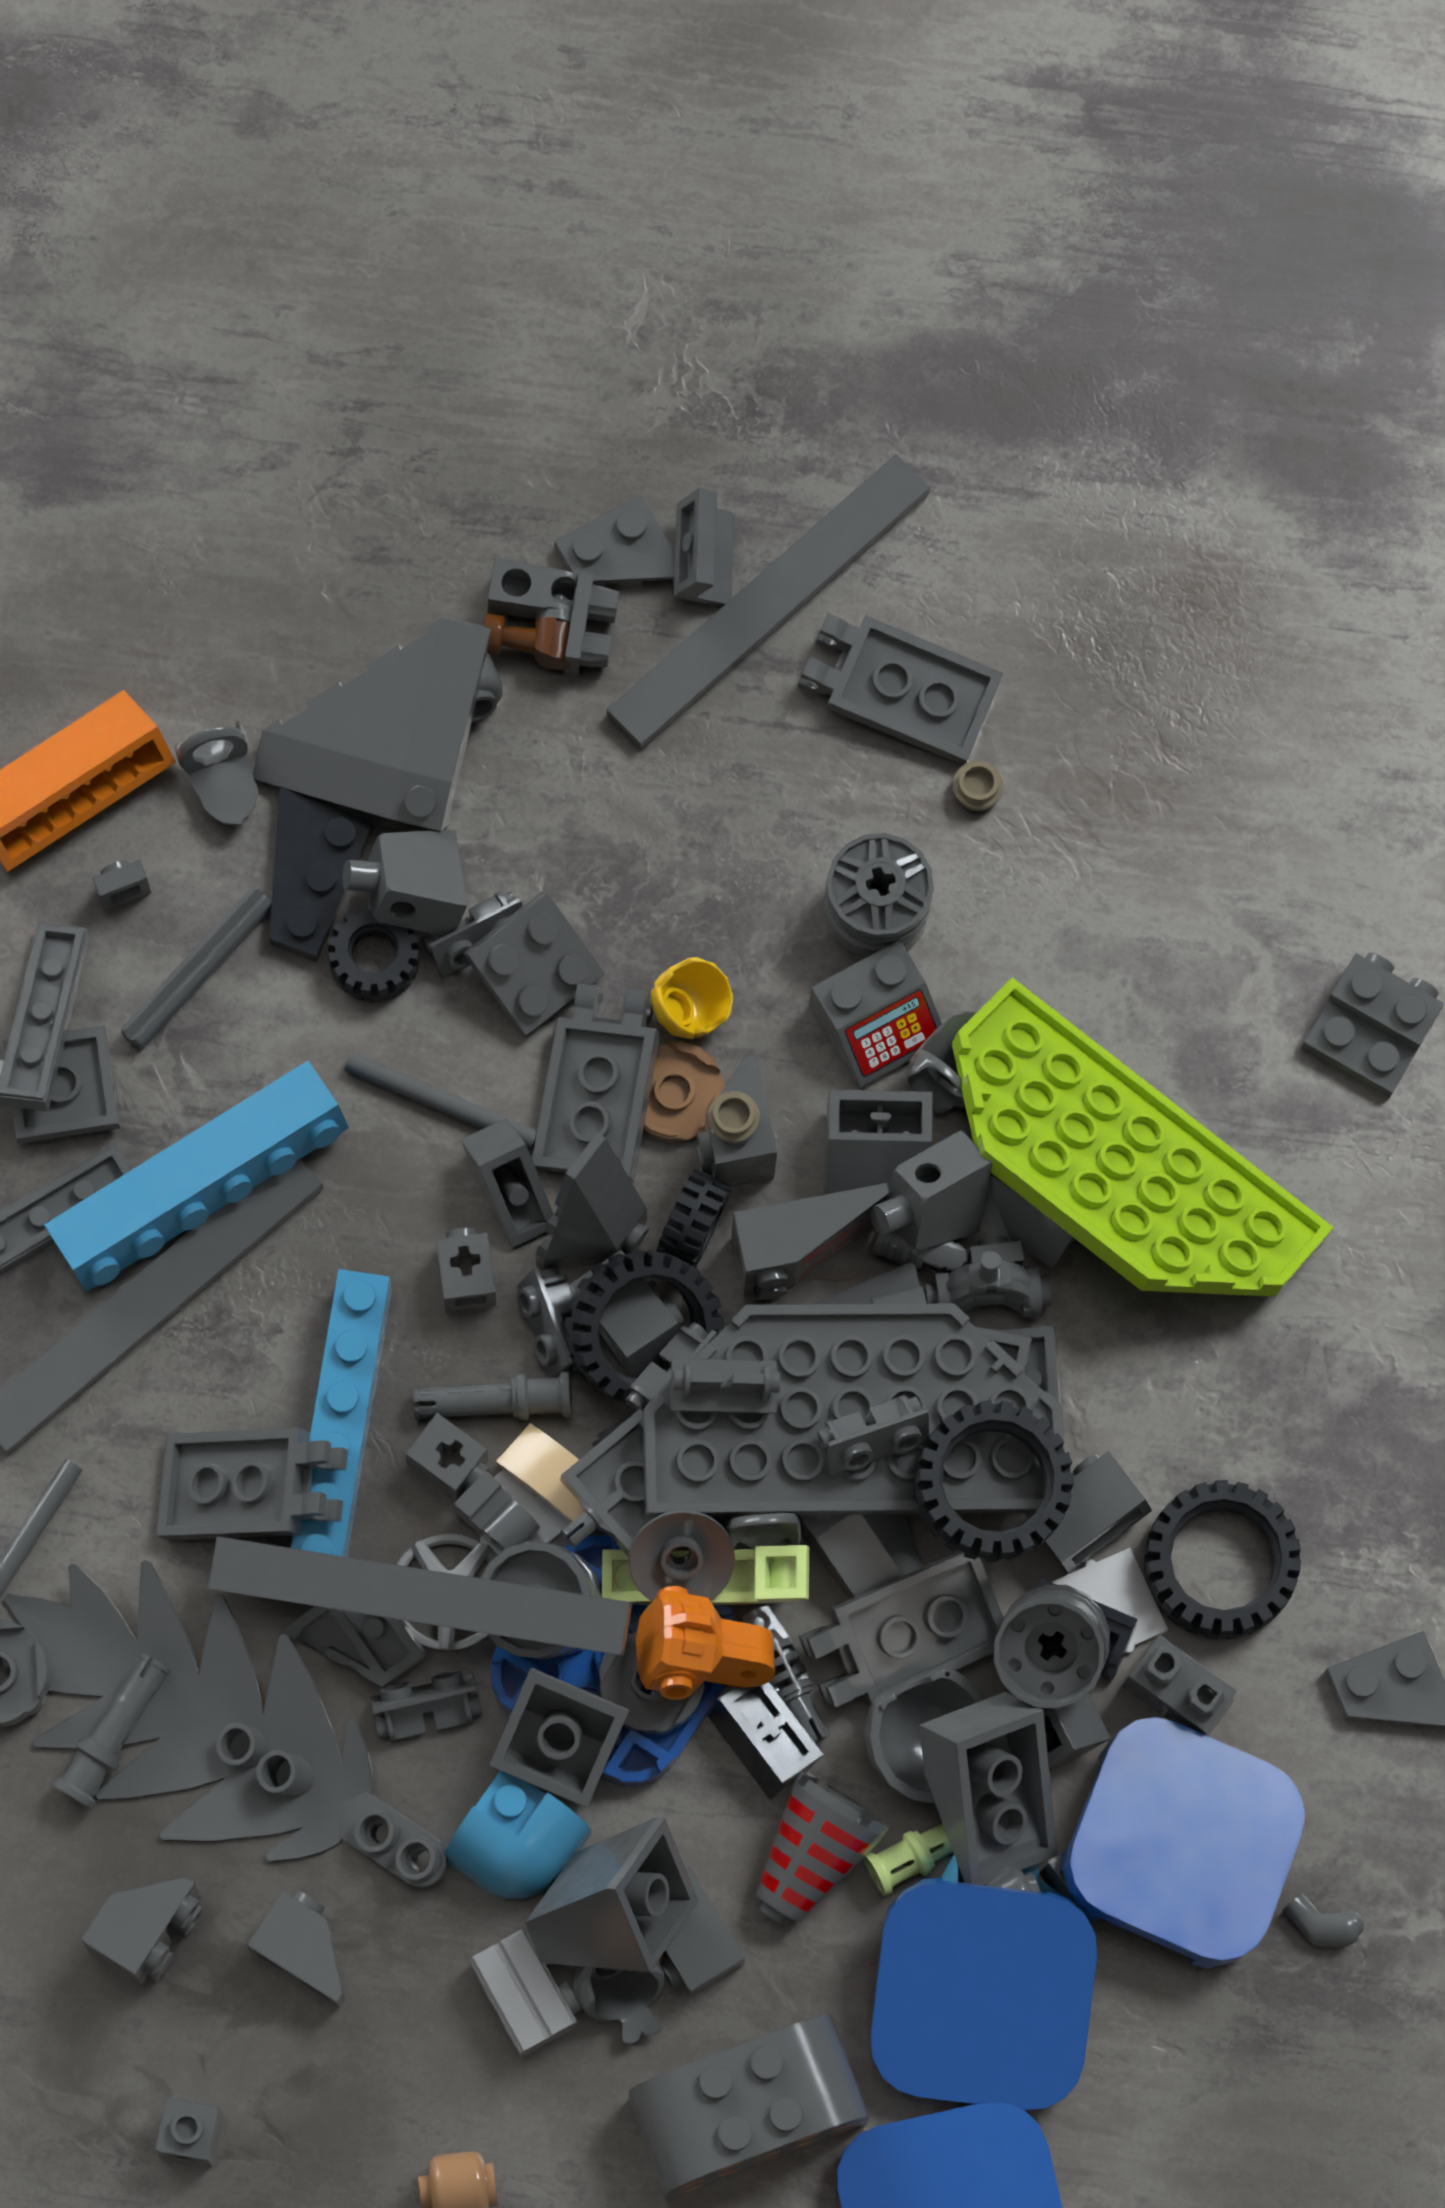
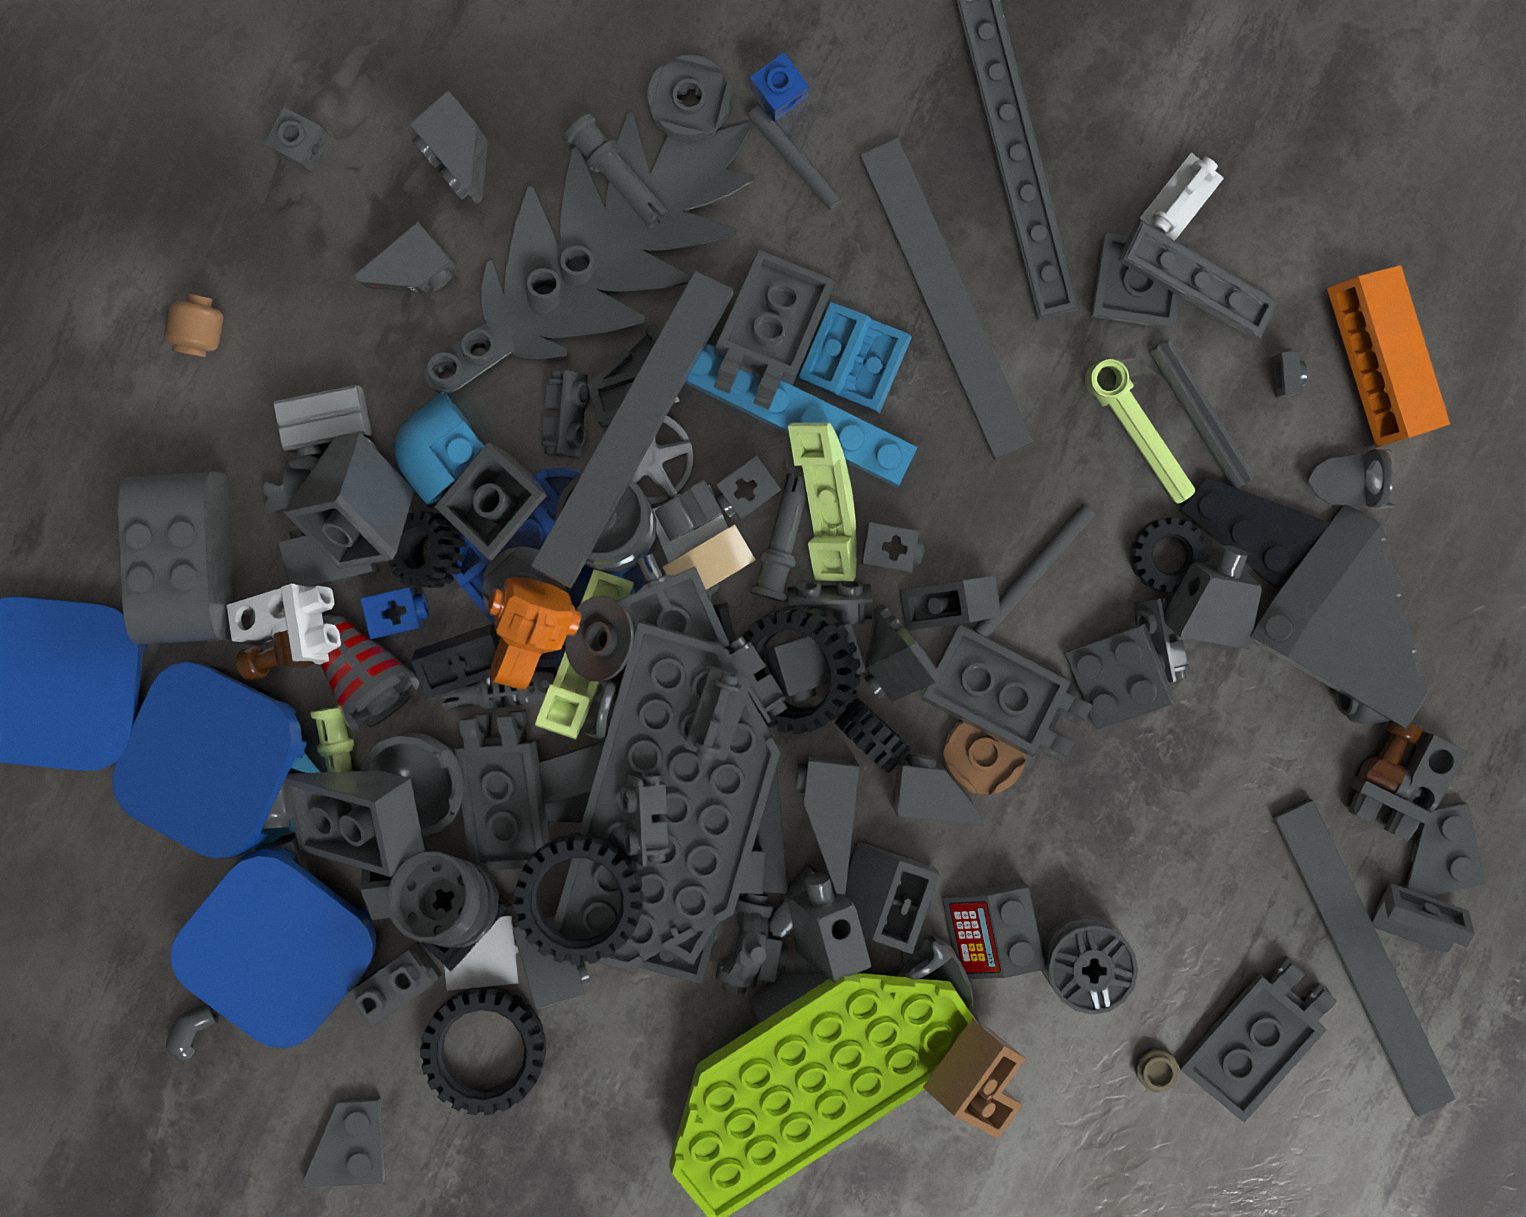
camera: 115 degrees right, 15 degrees up
dark azure brick [44,1061,349,1292] -> none
yellow hair [651,957,734,1040] -> none
dark tan plate [708,1091,760,1143] -> none
none -> white hips [227,584,341,682]
none -> blue brick [361,587,429,640]
none -> black tyre [388,511,466,588]
none -> yellowish green slope [788,422,857,581]
none -> dark azure slope [798,301,912,414]
none -> medium nougat brick [923,1019,1026,1139]
none -> yellowish green axle [1085,359,1195,504]

